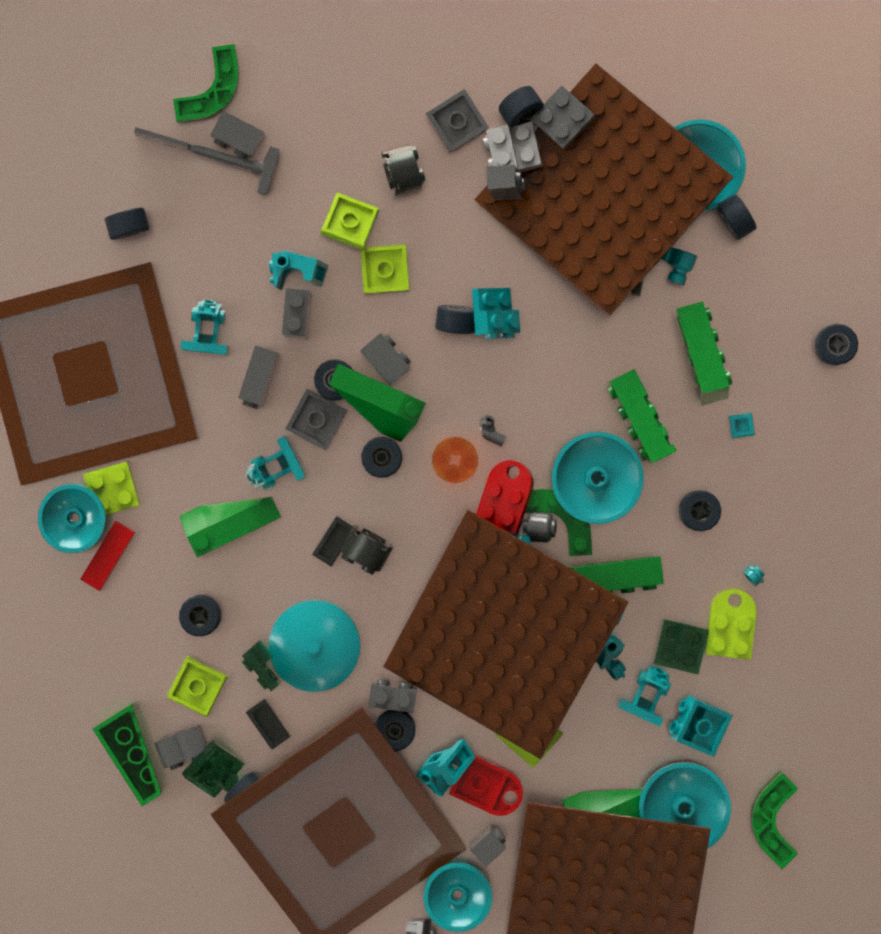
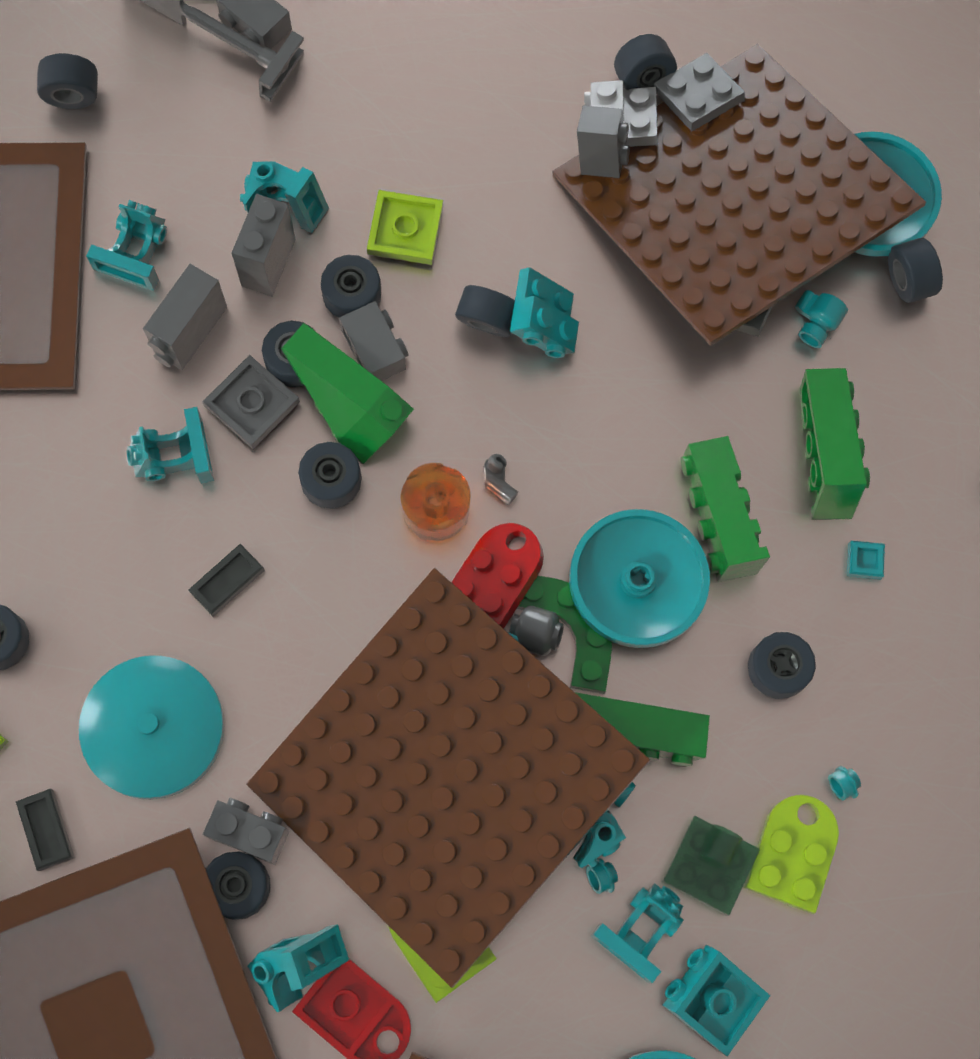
camera: 10 degrees right, 15 degrees down
green wedge [180,497,281,558] -> none
clear green plate [242,640,281,691] -> none
lime tile [320,192,380,250] -> none
pearl dark grey brick [340,525,394,575] -> none
pearl dark grey brick [381,144,425,196] -> none
dark grey plate [426,89,489,153] -> none
none -> black wheel [321,255,381,318]

